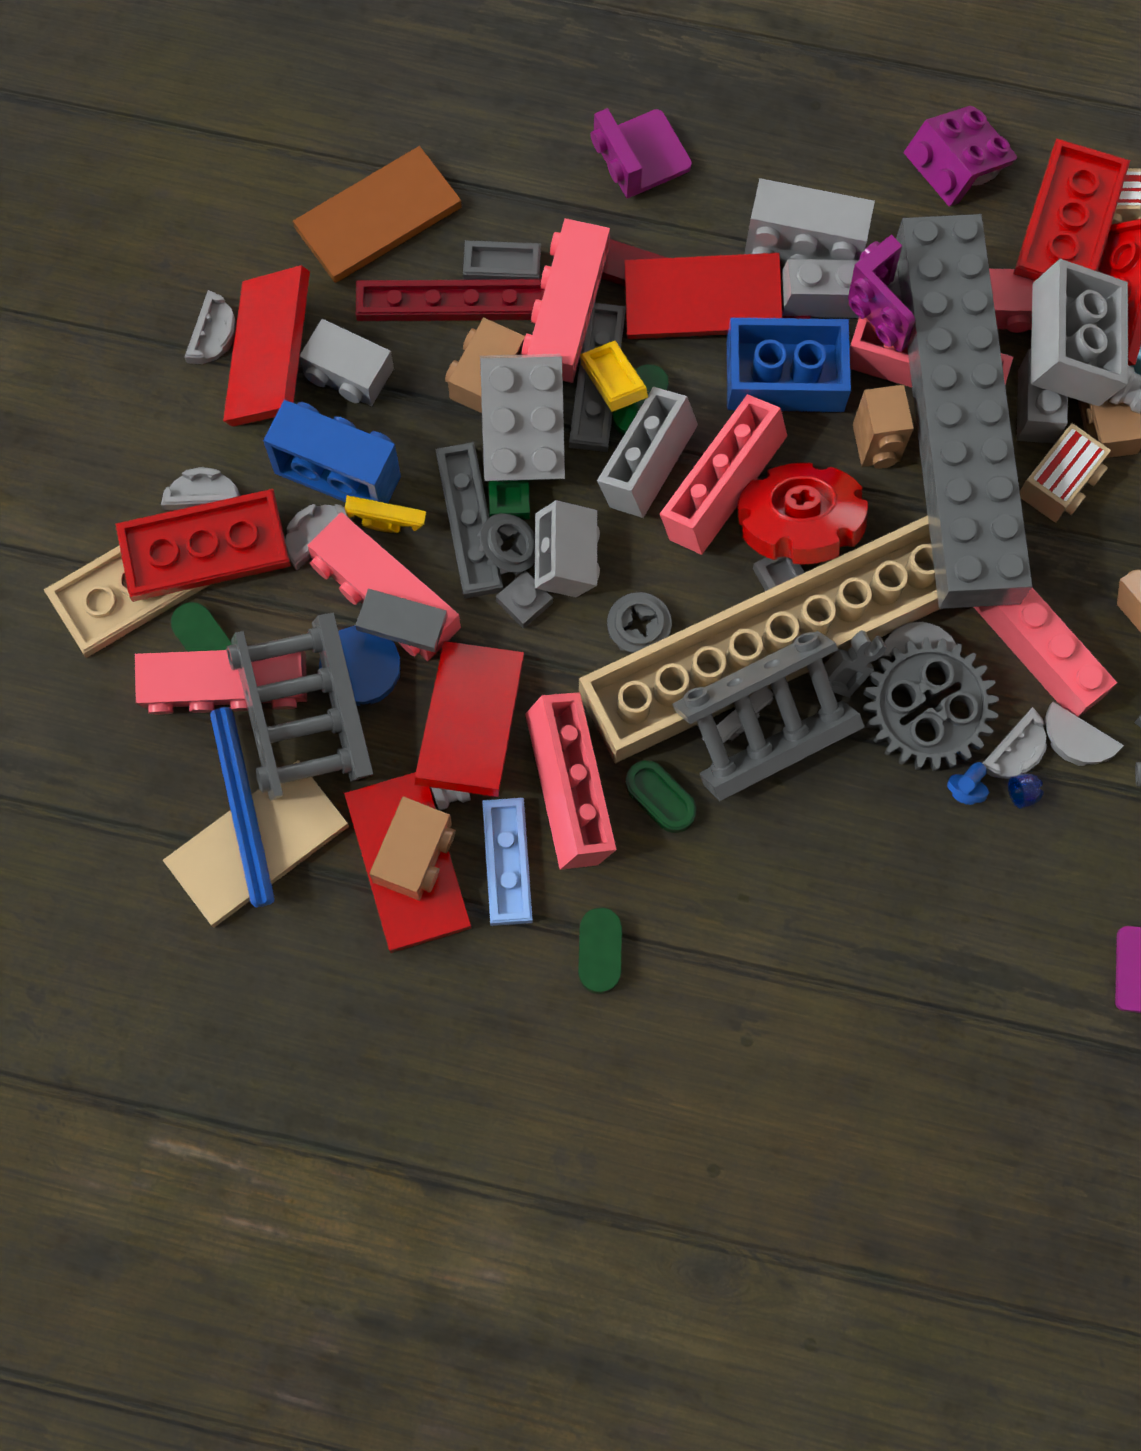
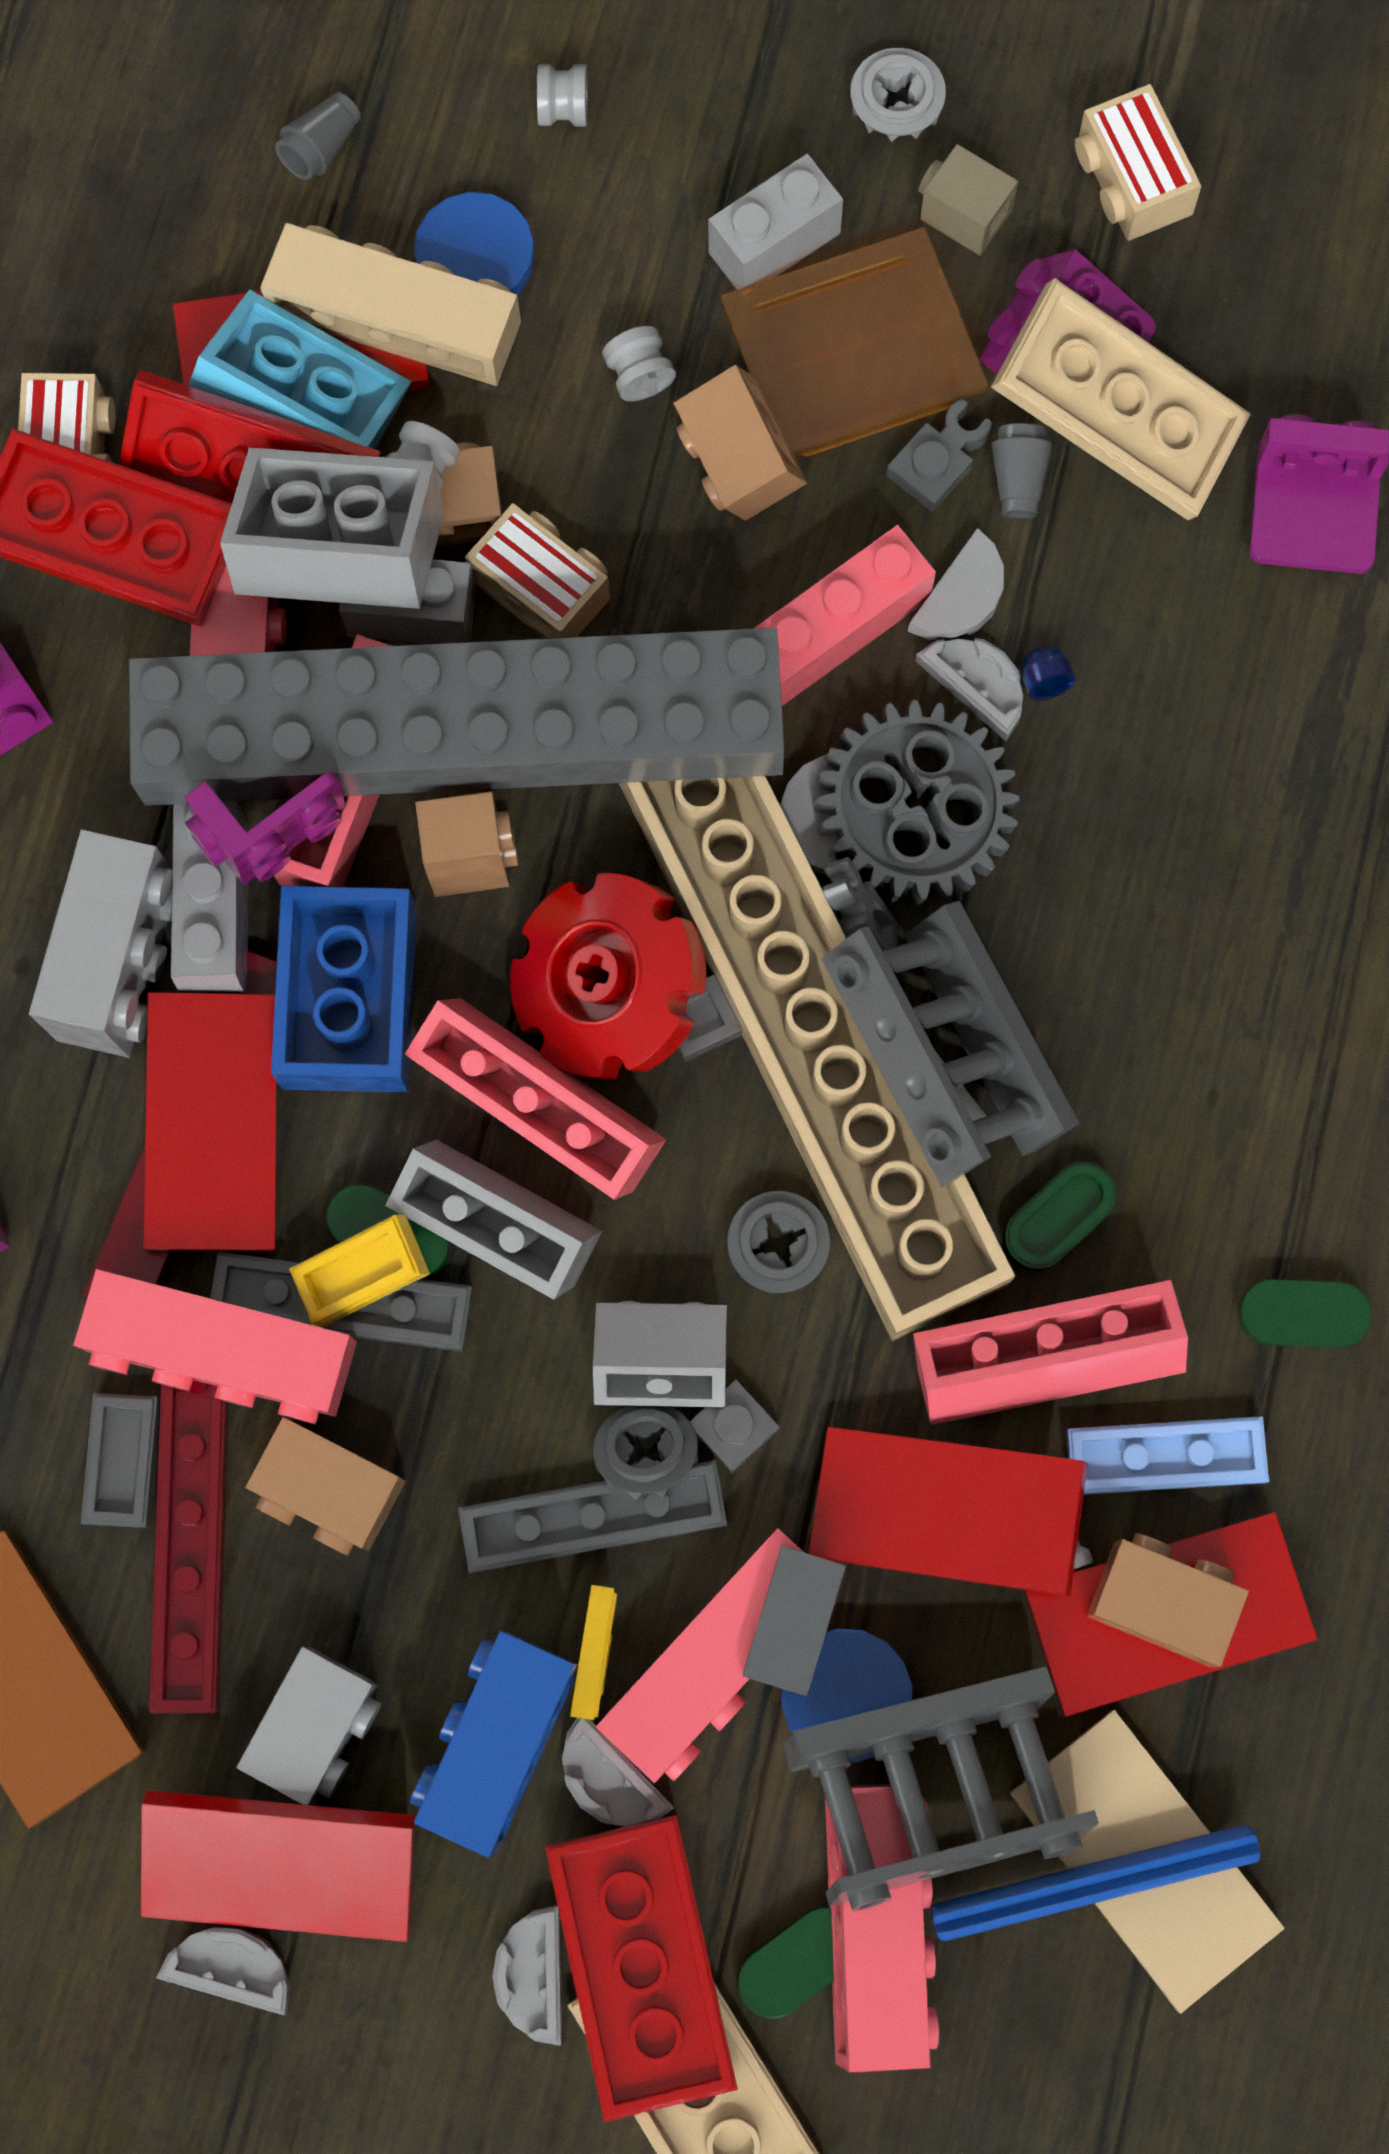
camera: 85 degrees left, 5 degrees up
light grey brick [480,354,565,481] -> none
dark green plate [489,480,530,519] -> none
blue plate [947,762,989,805] -> none

